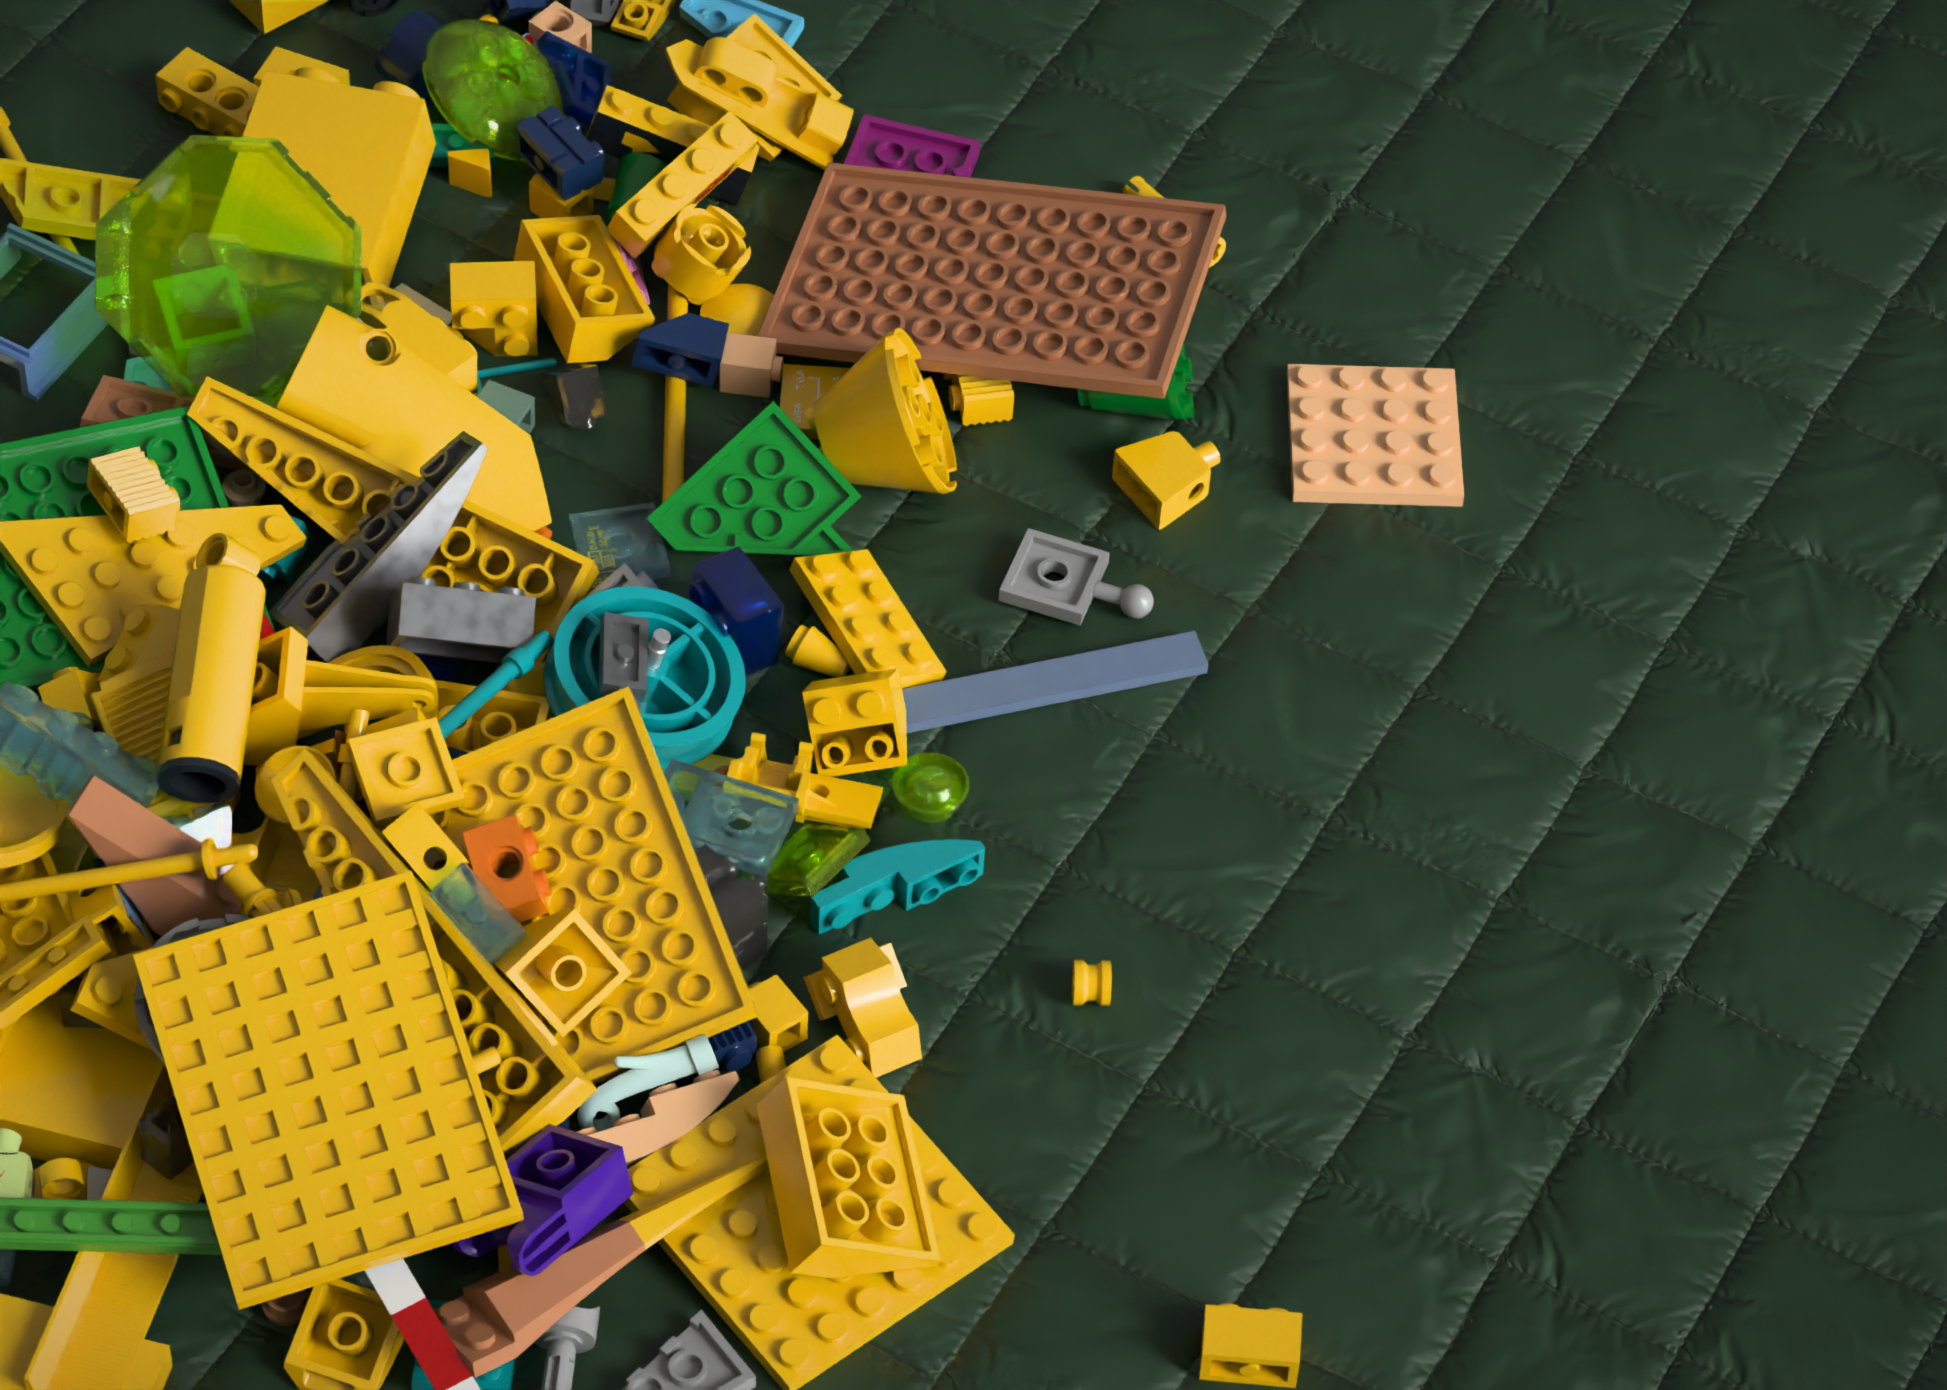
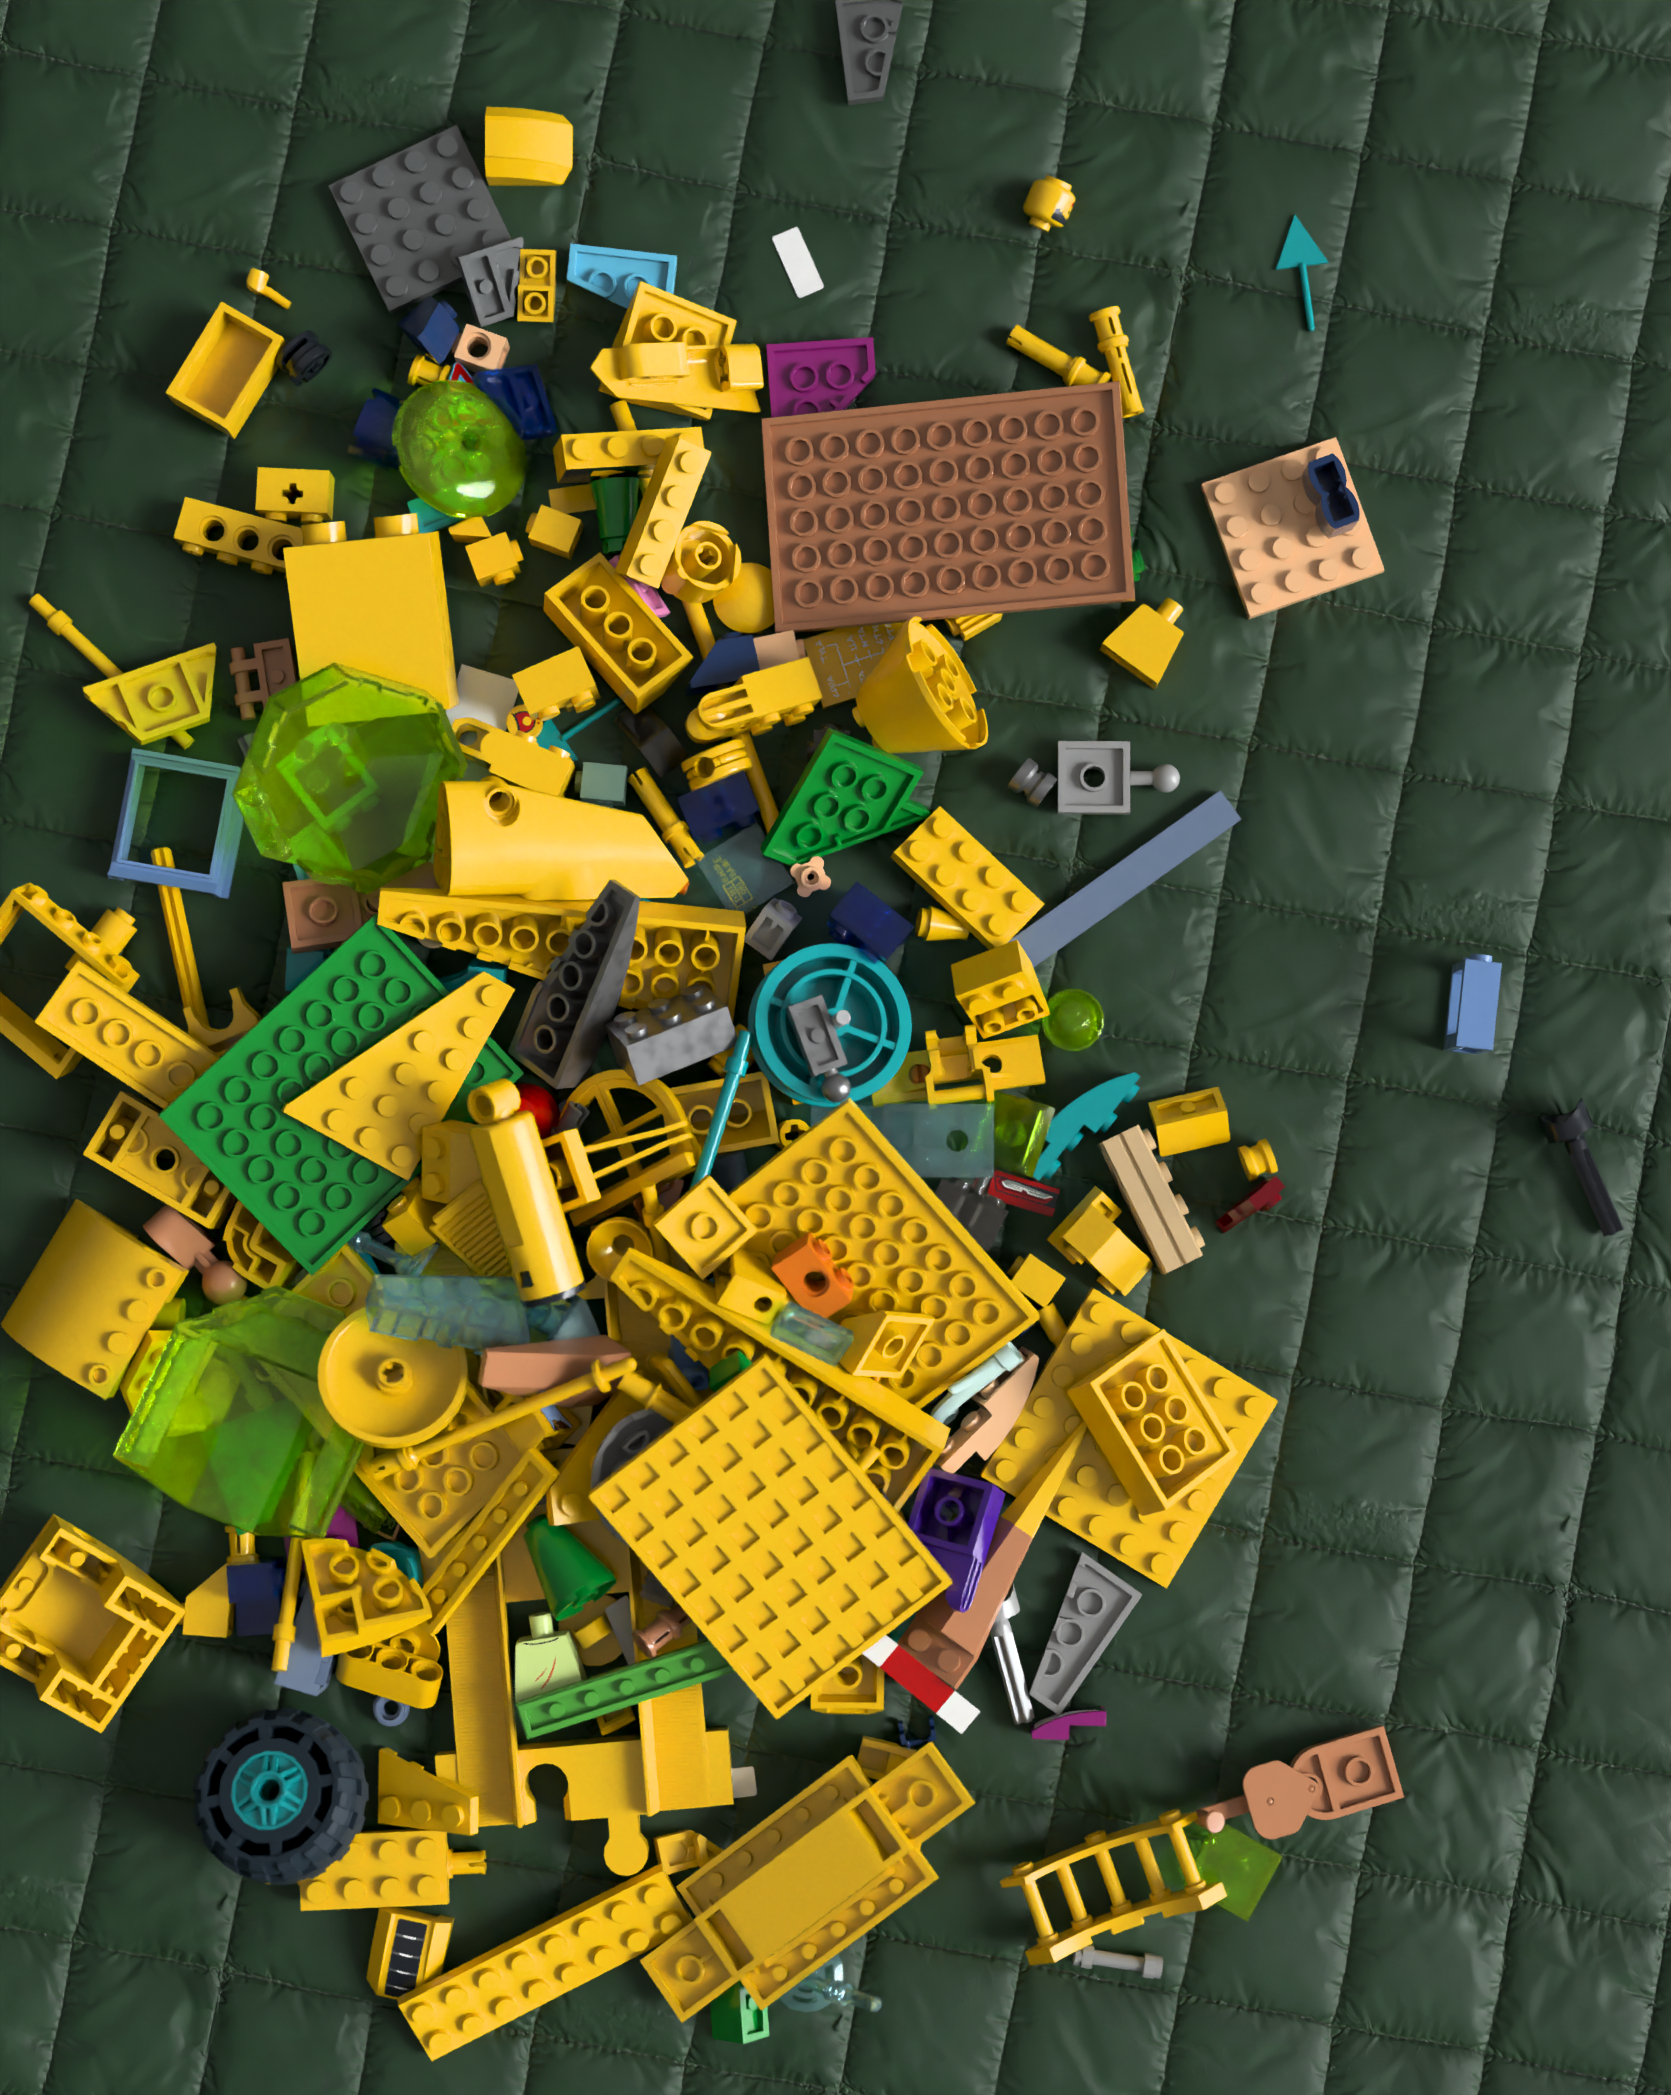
camera: 15 degrees left, 35 degrees up
yellow brick [87,446,180,544] -> none
dark blue brick [515,106,605,201] -> none
yellow brick [1199,1303,1302,1388] -> none
none -> yellow brick [465,532,524,587]
none -> green cone [524,1514,617,1621]
none -> yellow slope [596,1706,636,1736]
none -> yellow pin [627,767,704,868]
none -> nougat pin [631,1604,693,1659]
none -> clear blue brick [677,770,761,844]
none -> yellow head [681,739,752,792]
none -> yellow brick [685,657,823,744]
none -> white sticker [772,227,824,298]
none -> light nougat plate [790,856,831,897]
none -> sticker [987,1170,1060,1217]
none -> flat silver wheel [1007,758,1058,808]
none -> yellow head [1023,175,1075,232]
none -> yellow pin [1088,306,1144,418]
none -> tan brick [1097,1124,1205,1274]
none -> yellow panel [1148,1087,1230,1157]
none -> dark red wing [1214,1176,1285,1233]
none -> teal piece [1276,215,1329,332]
none -> brick [1302,453,1360,538]
none -> medium blue window [1443,954,1502,1055]
none -> black piece [1538,1098,1624,1237]

